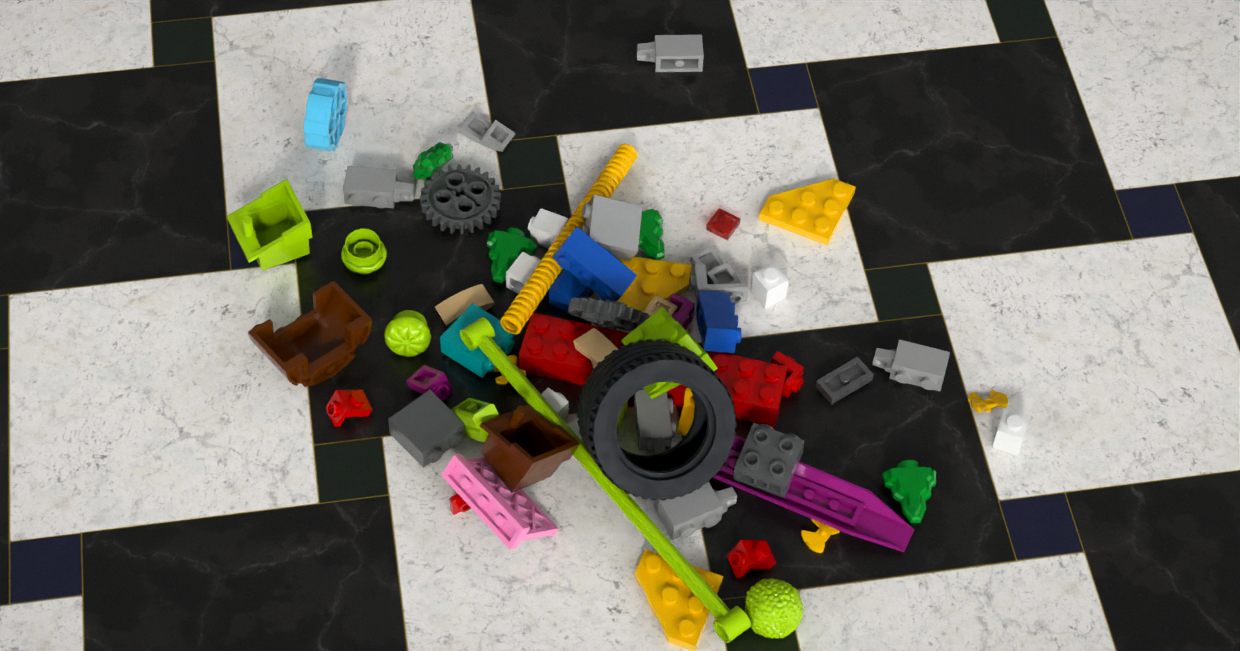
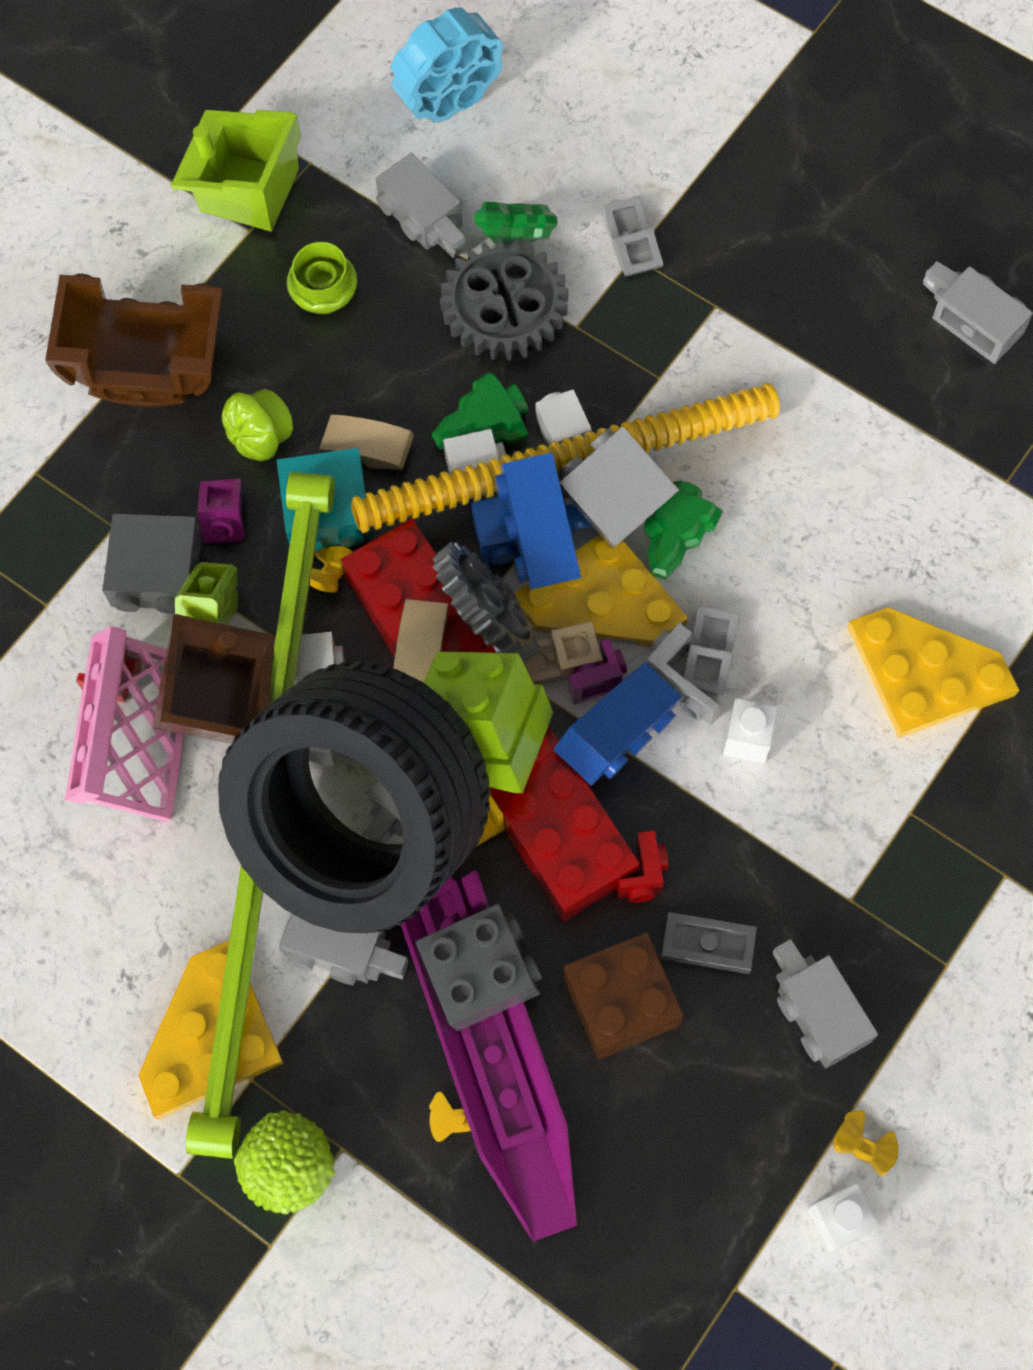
camera: 50 degrees right, 15 degrees up
red bracket [326,390,373,427] -> none
clear red tile [706,208,740,240] -> none
red bracket [727,540,776,578] -> none
green rock [882,460,936,523] -> none
none -> reddish brown brick [563,933,683,1060]

